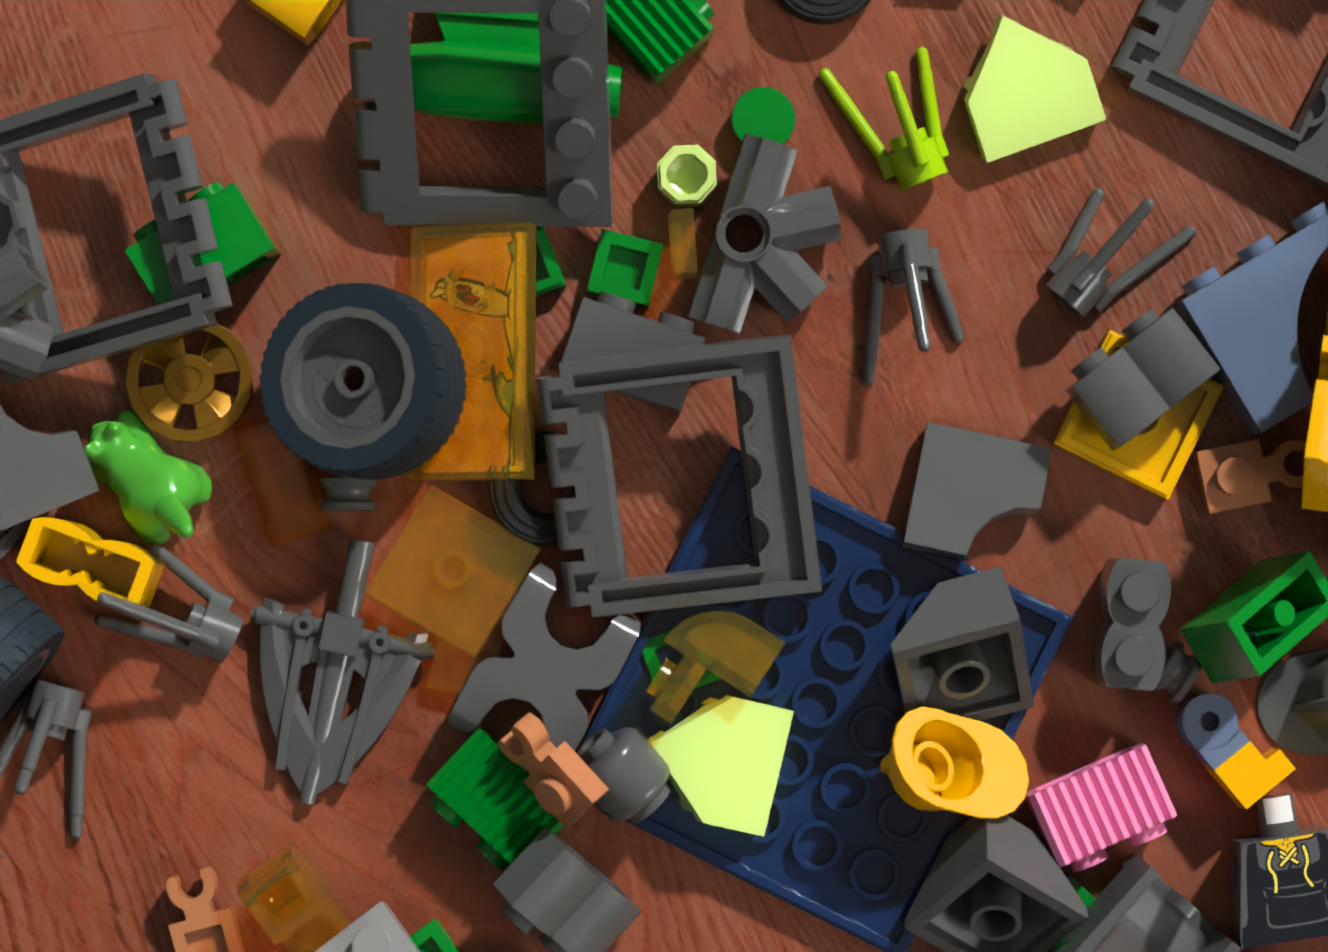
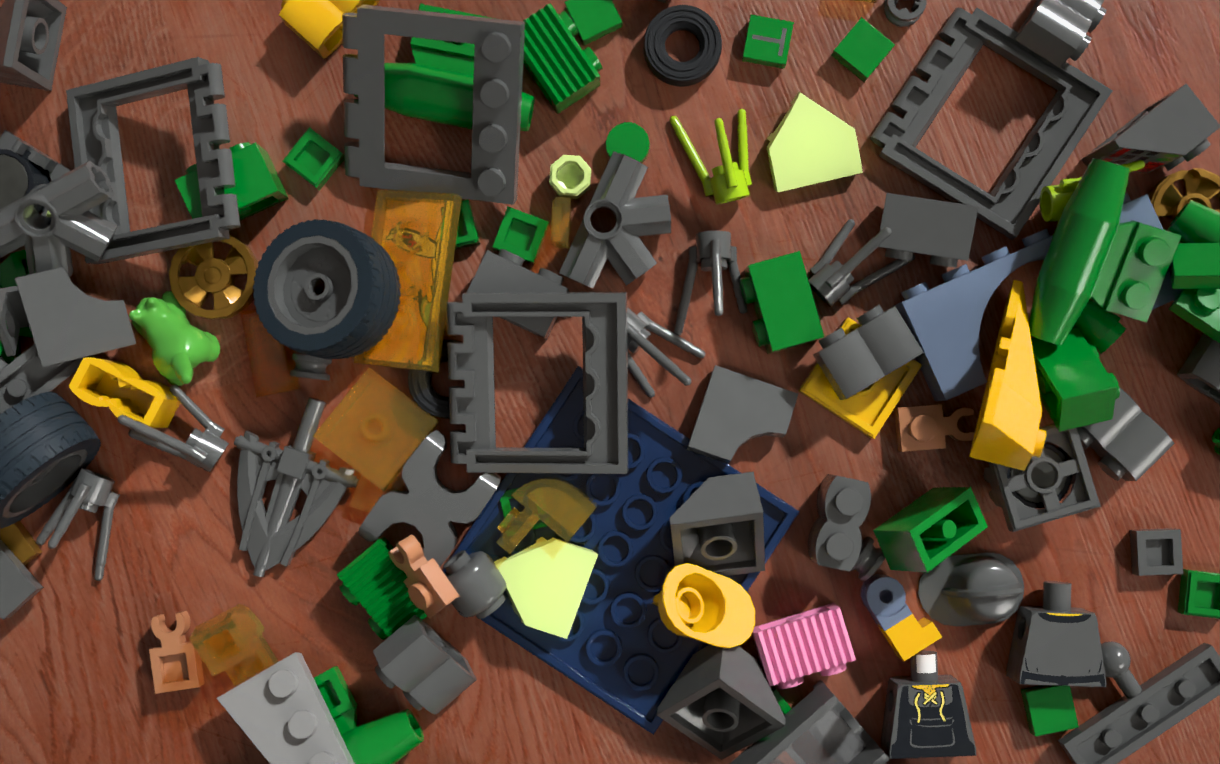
camera: 15 degrees right, 0 degrees up
none -> green tile [282,127,345,191]
none -> dark grey plant [627,308,705,398]
none -> green brick [740,251,824,354]
none -> dark grey brick [879,193,979,268]

